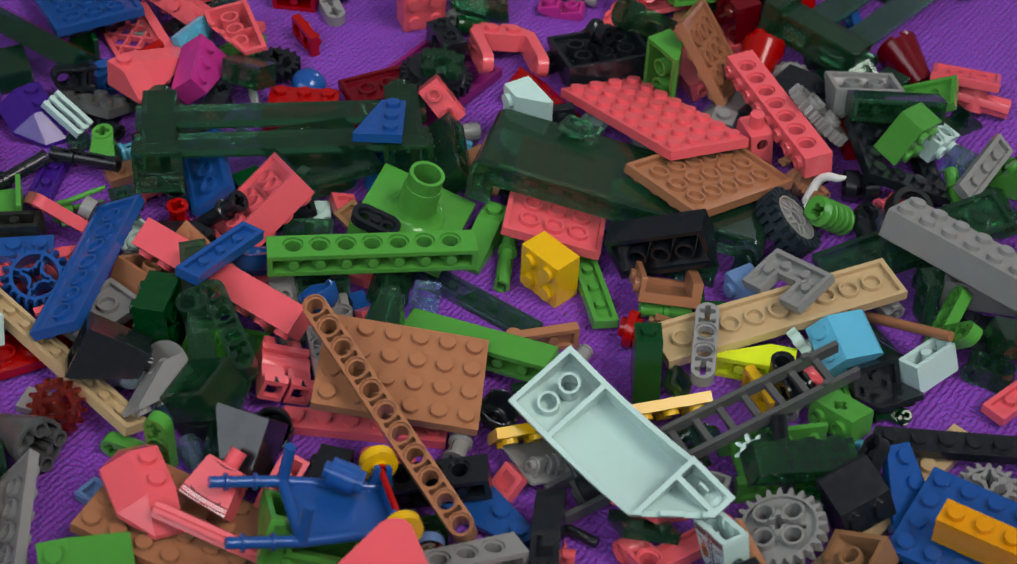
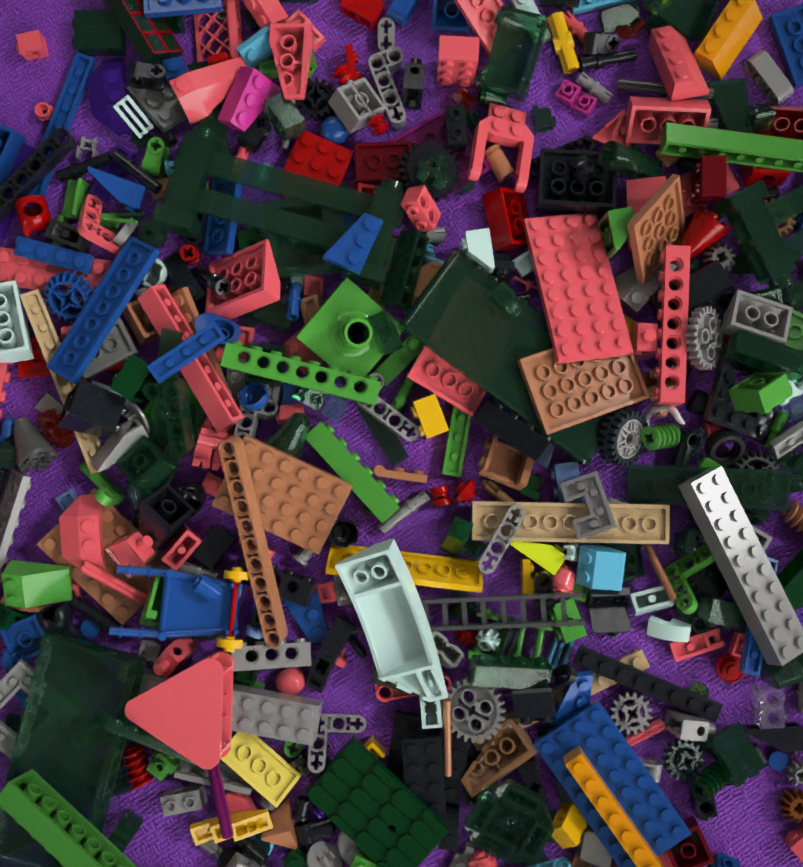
camera: 20 degrees right, 45 degrees up
black plate [350,203,401,233] -> none
none -> light grey piece [76,136,99,160]
none -> blue slope [87,166,147,213]
none -> blue pin [286,282,302,321]
none -> light grey brick [328,64,389,135]
none -> light grey beam [355,373,419,442]
none -> clear green slope [367,310,404,355]
none -> light grey beam [368,47,406,130]
none -> black torso [402,58,425,109]
none -> red wheel [430,485,452,507]
none -> red gear [454,620,479,646]
none -> tile [456,180,475,196]
none -> nougat piece [484,144,515,183]
none -> panel [531,104,556,133]
none -> light aqua slope [646,615,692,642]

